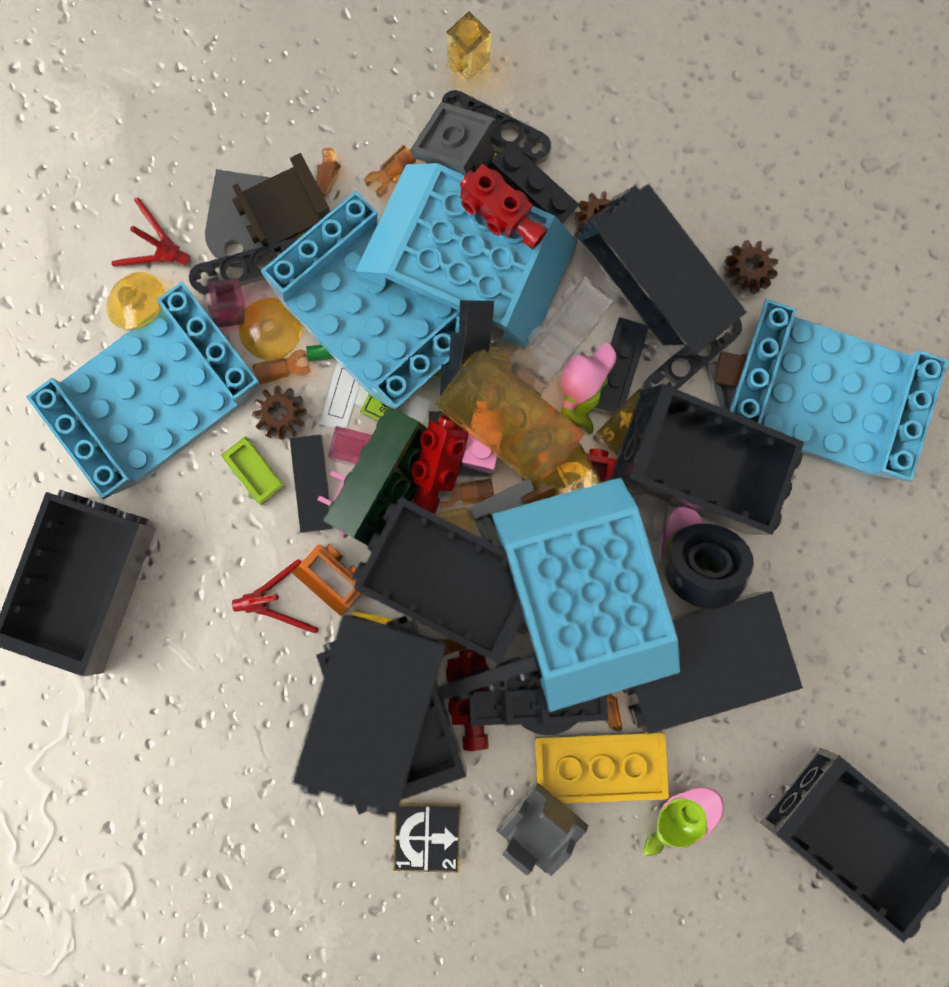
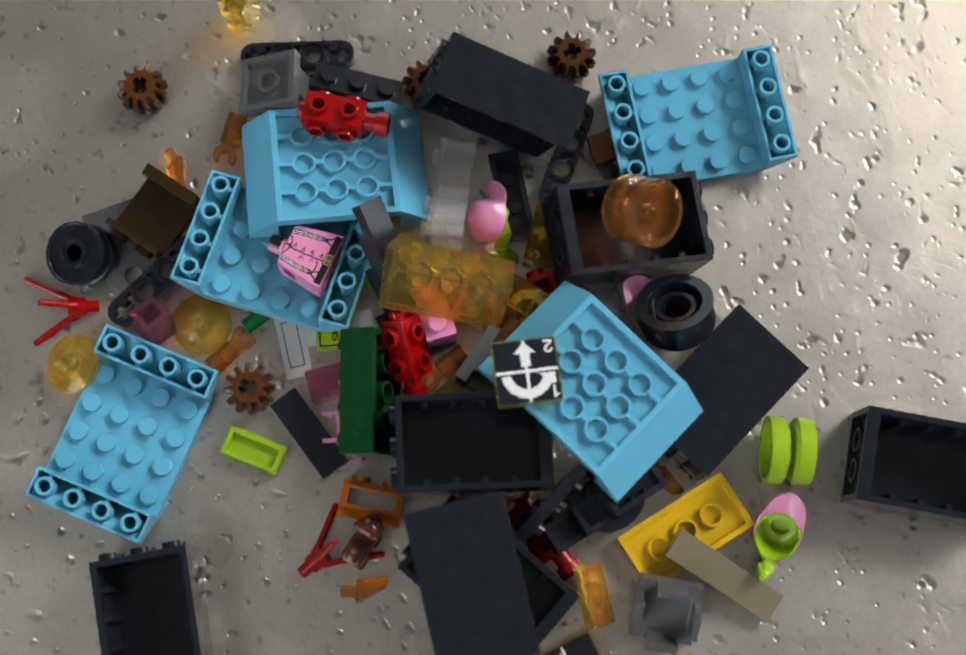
camera: 30 degrees left, 5 degrees down
none -> black wheel [46,221,116,287]
none -> reddish brown gear [117,64,168,116]
none -> bright pink torso [267,226,345,298]
none -> clear orange bar [340,575,389,604]
none -> reddish brown animal [341,514,383,570]
none -> tile [489,335,564,409]
none -> clear yellow tile [572,560,615,631]
none -> clear orange wheel [602,173,683,248]
none -> dark tan tile [663,528,784,622]
none -> lime wheel [759,415,818,486]

